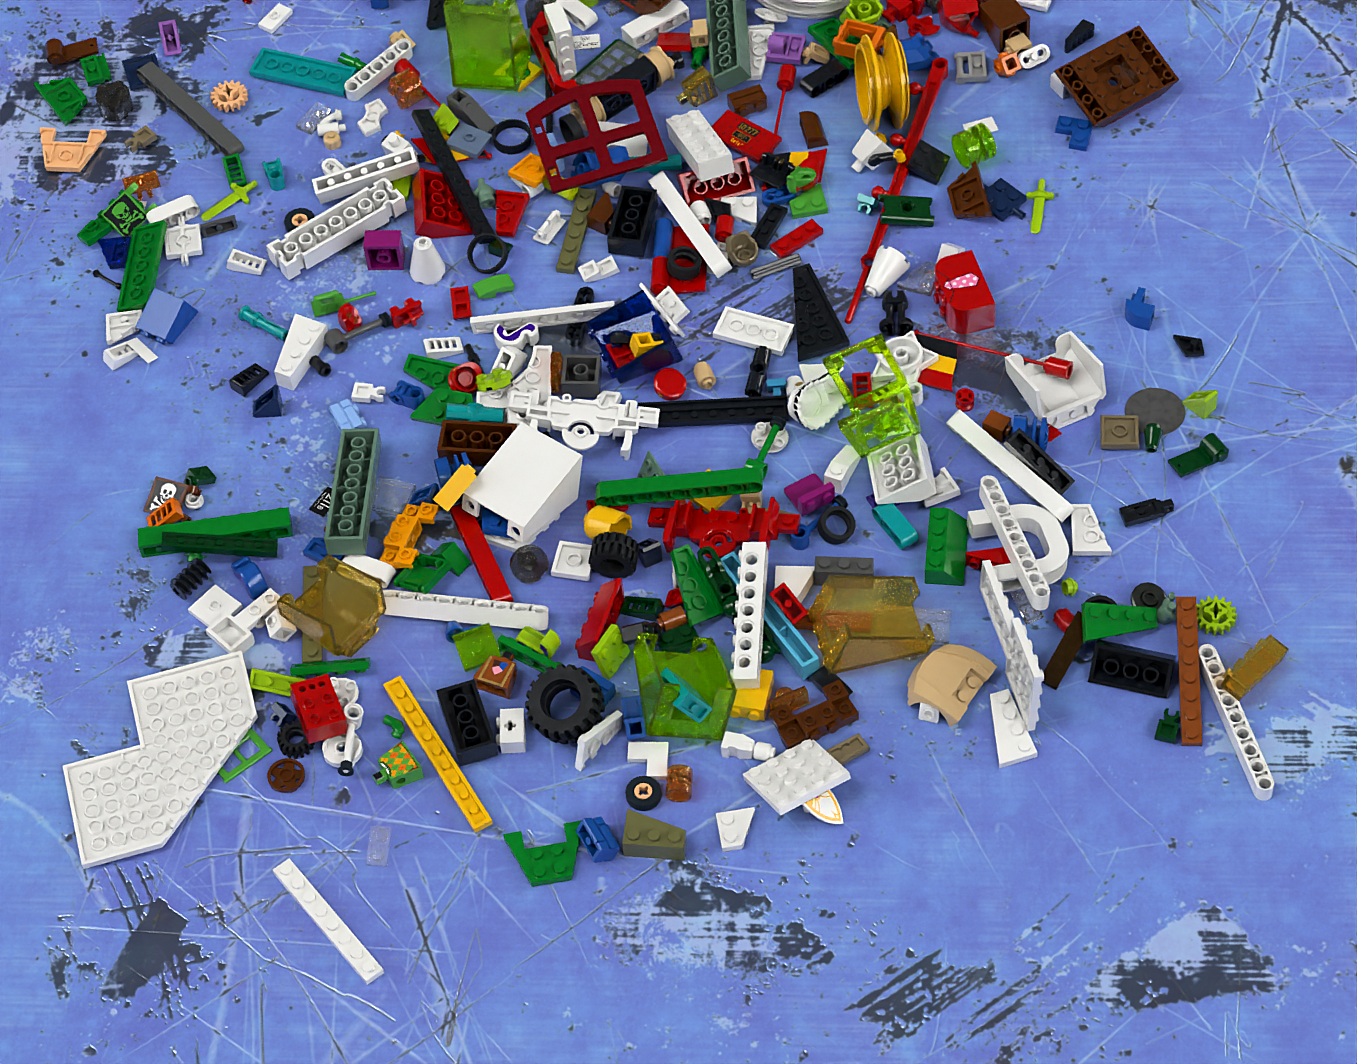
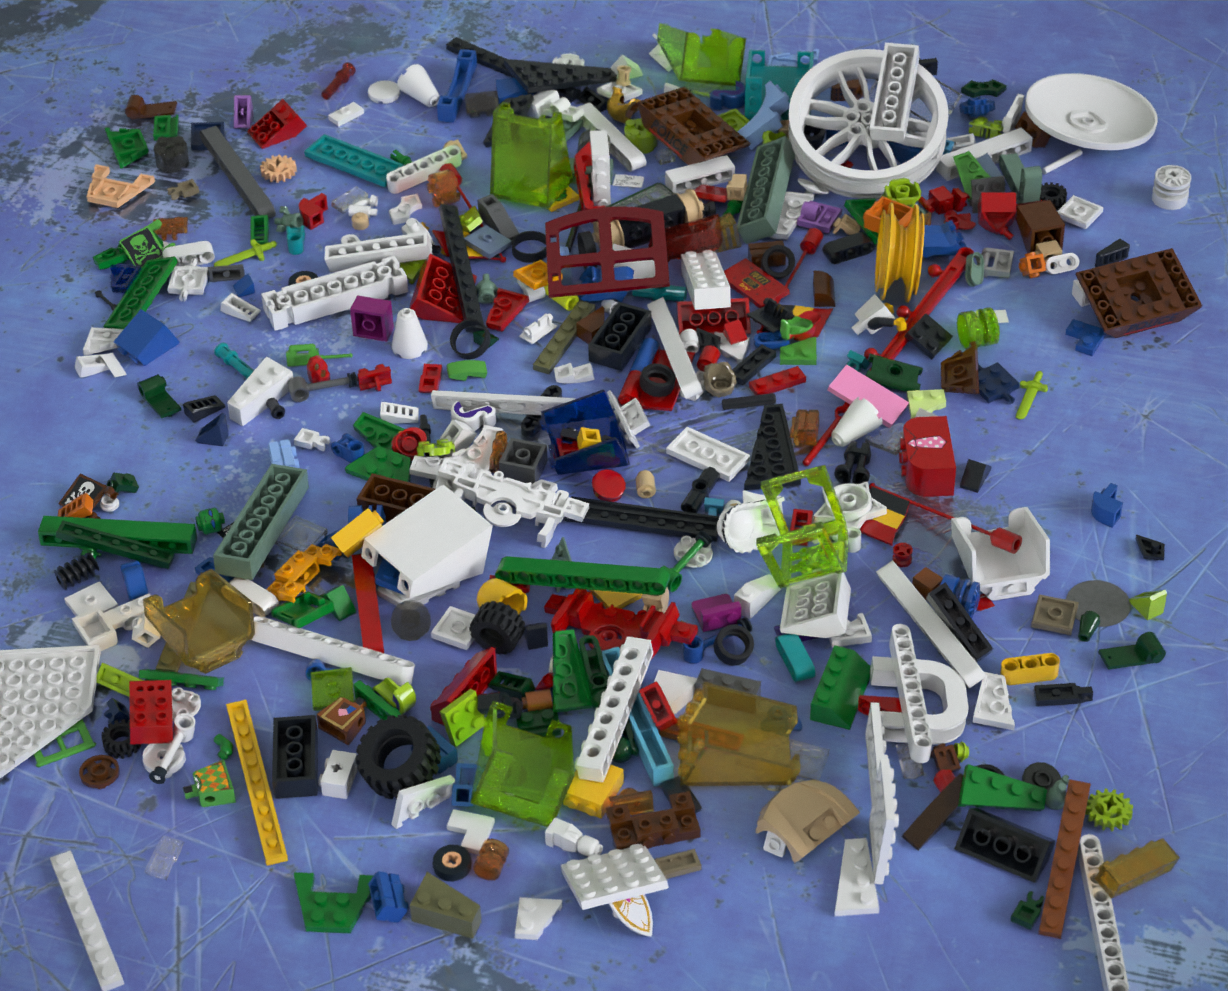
camera: 10 degrees right, 10 degrees down
teal piece [446,403,503,423] -> none
teal panel [654,667,713,724] -> none
none -> dark green door [137,374,182,418]
none -> green head [195,508,225,535]
none -> blue slope [233,274,255,298]
none -> red slope [247,99,307,149]
none -> sand green piece [274,206,304,232]
none -> red brick [299,193,328,230]
none -> clear red slope [648,214,723,262]
none -> red slope [723,320,747,345]
none -> black tyre [761,245,795,279]
none -> clear orange brick [790,409,820,446]
none -> bright pink tile [827,364,909,428]
none -> yellowish green wing [907,389,946,419]
none -> reddish brown bracket [930,743,961,772]
none -> black slope [960,459,992,493]
none -> sand green piece [965,252,984,287]
none -> yellow beam [1000,653,1060,685]

